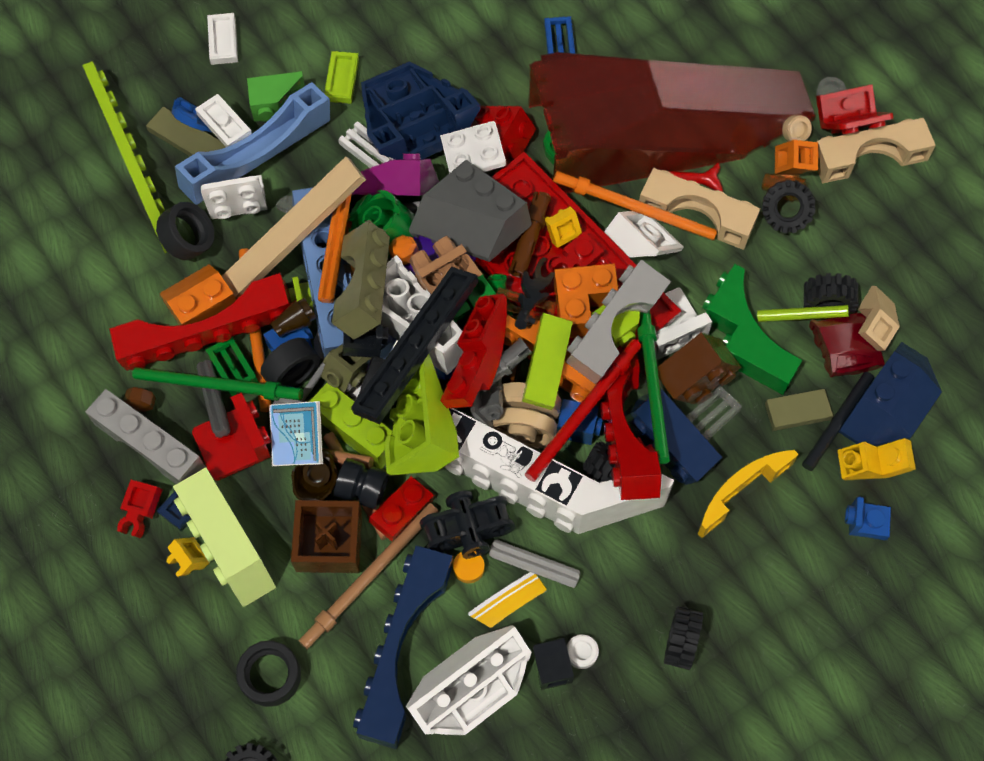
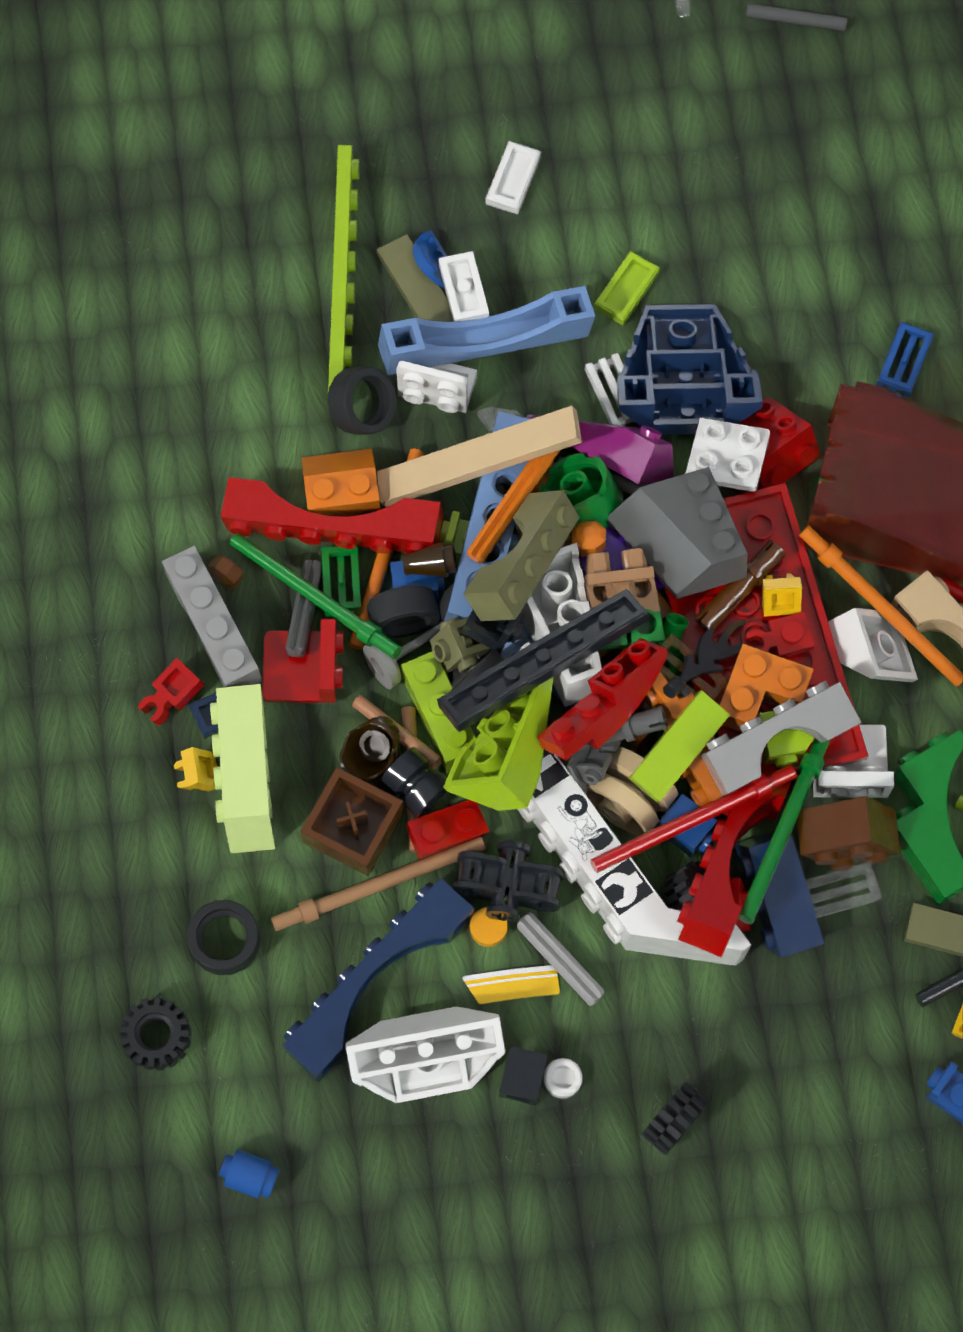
camera: 25 degrees right, 5 degrees up
bright green slope [247,71,305,121] -> none
piece [269,401,323,466] -> none
yellow slope [698,450,799,538] -> none

